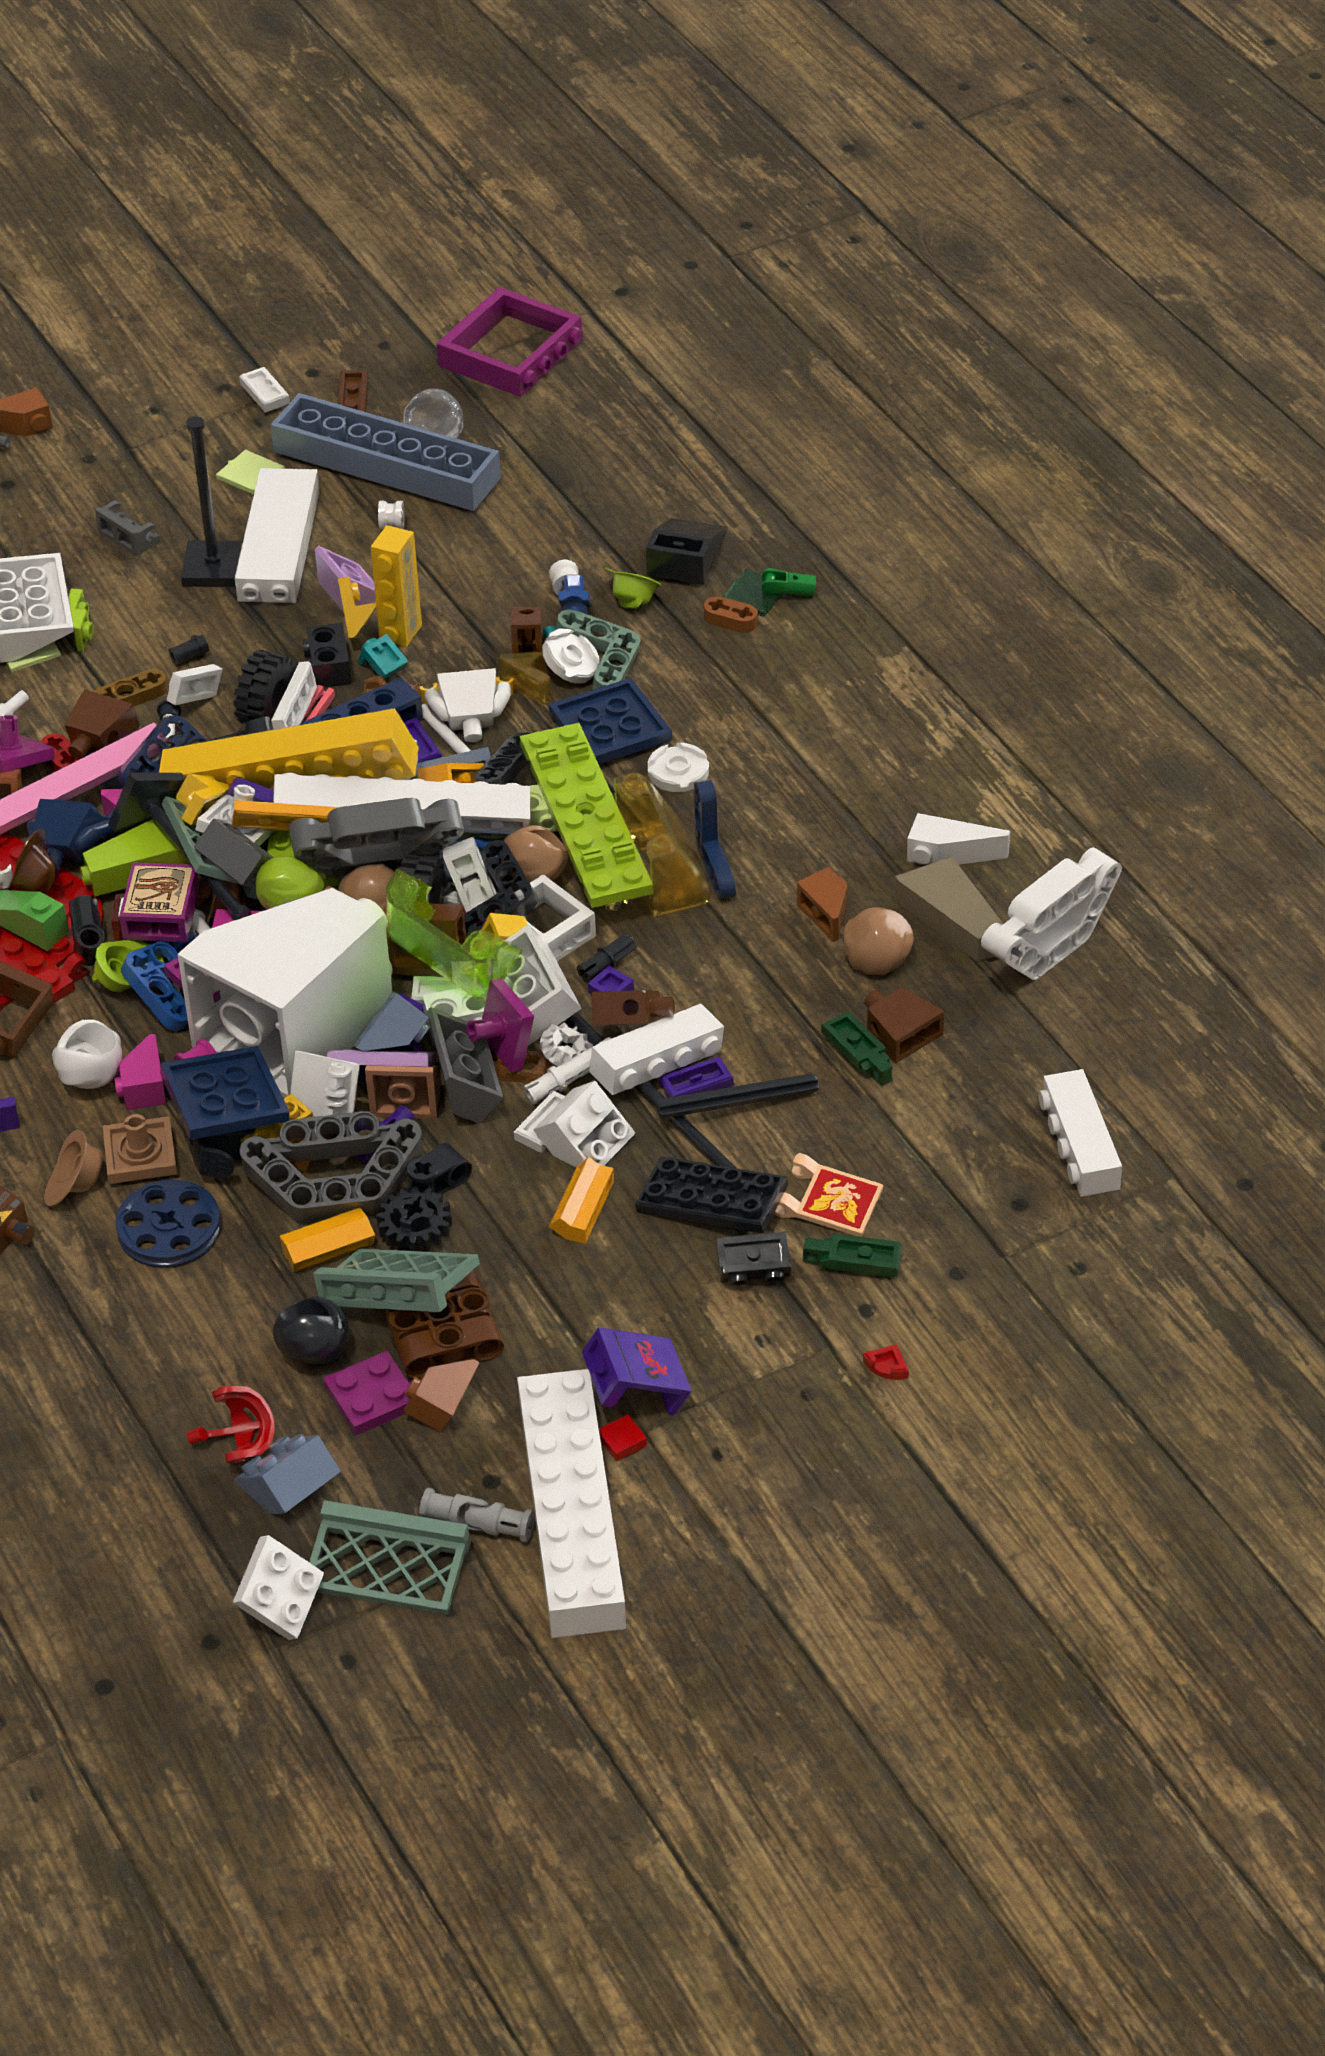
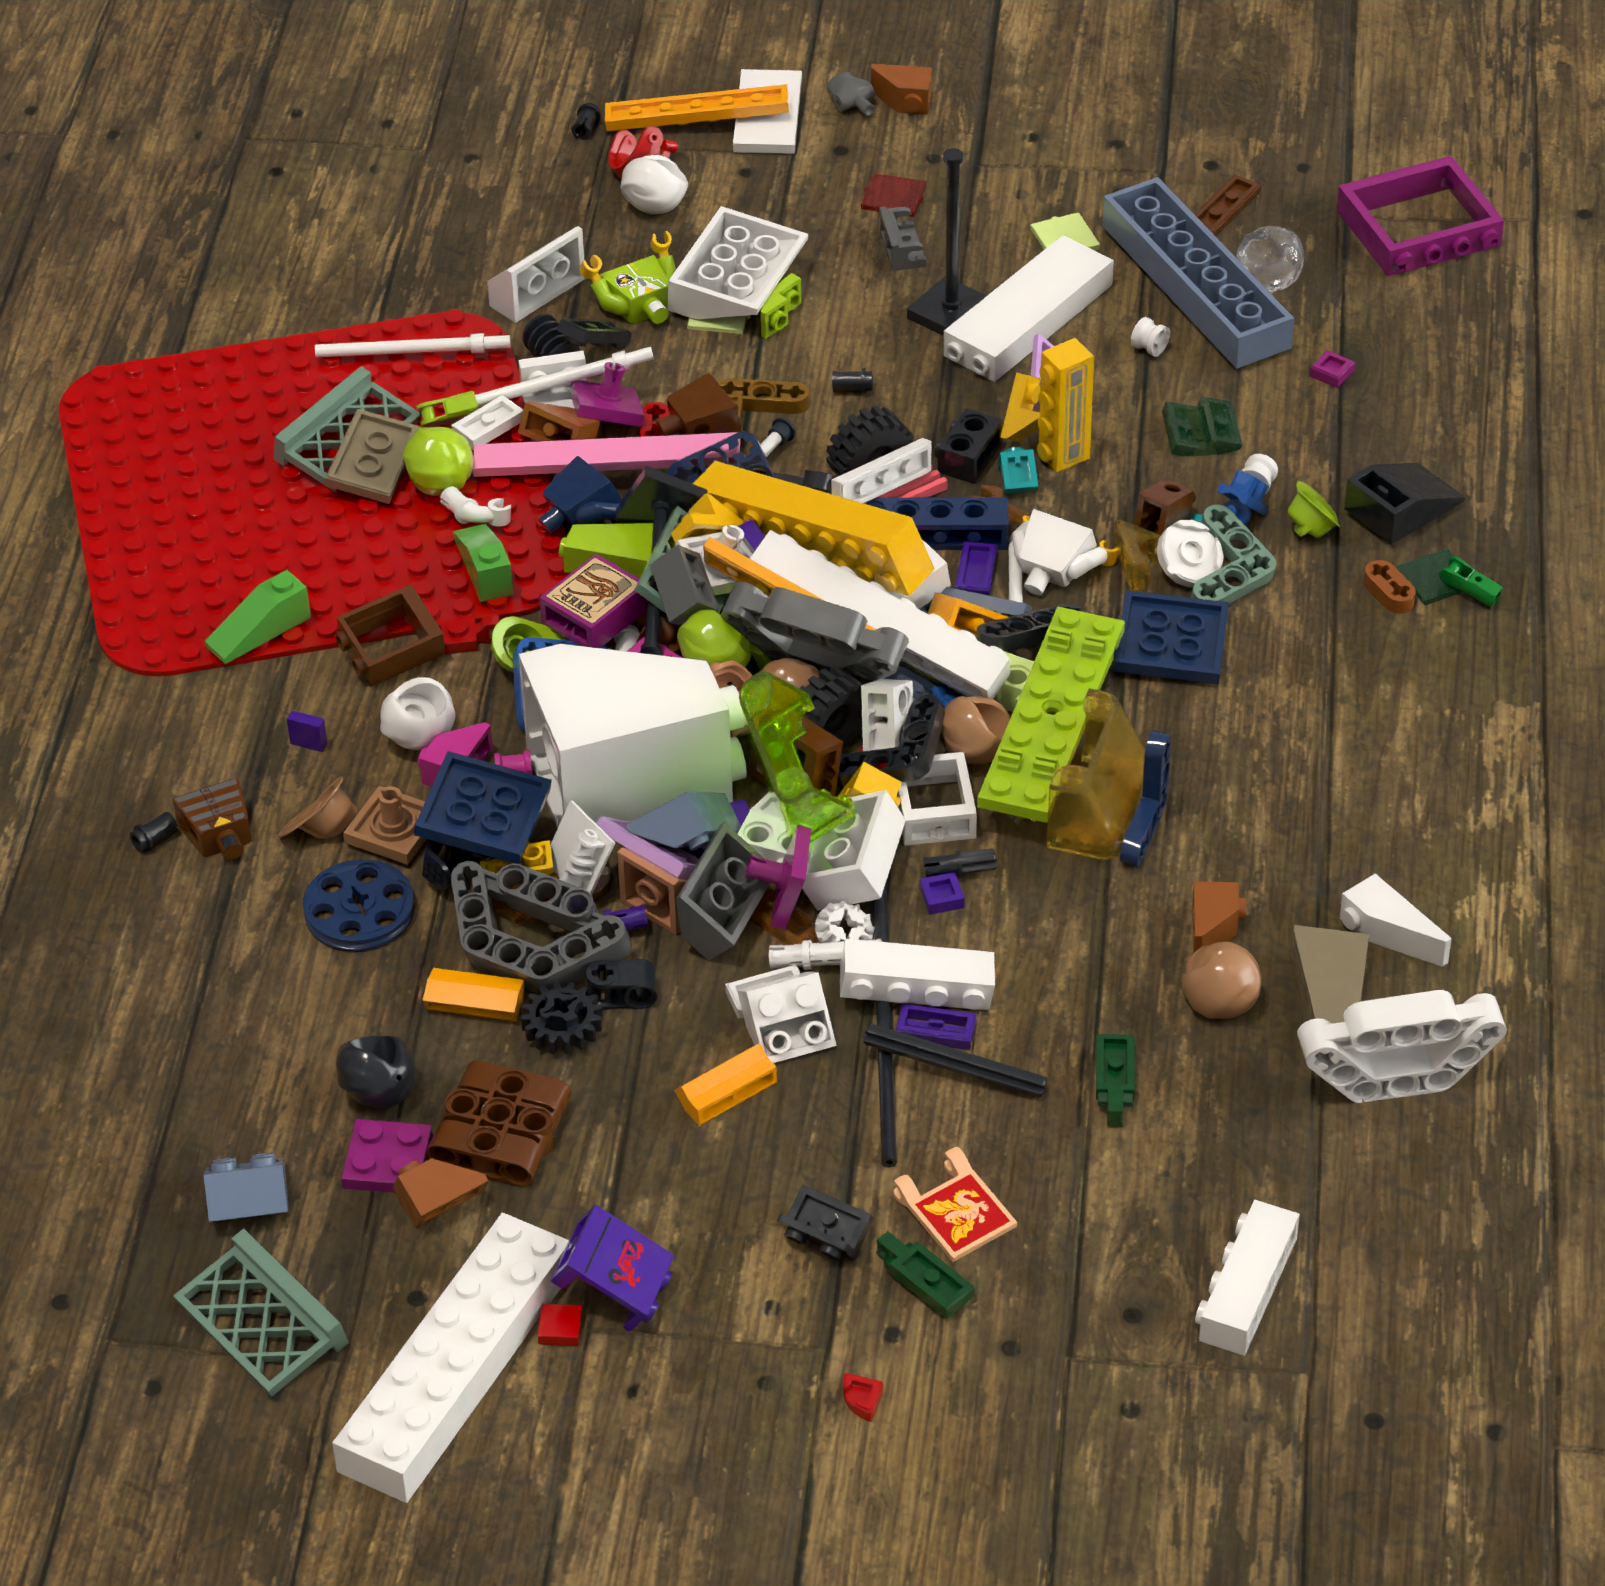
camera: 35 degrees right, 0 degrees up
reddish brown piece [8,828,56,895] -> none
black piece [69,895,105,965] -> none
white plate [167,664,222,705] -> none
red helmet [187,1385,275,1465] -> none
white plate [232,1535,324,1640] -> none
white plate [239,367,290,412] -> none
sand green fence [313,1249,480,1312] -> none
light grey piece [419,1488,535,1542] -> none
reddish brown torso [592,990,675,1025] -> none
black tile [635,1156,788,1234] -> none
white tile [648,743,709,792] -> none
reddish brown torso [864,988,944,1064] -> none
none -> clear red piece [861,173,926,217]
none -> clear green slope [1162,396,1242,456]
none -> magenta tile [1309,350,1355,388]

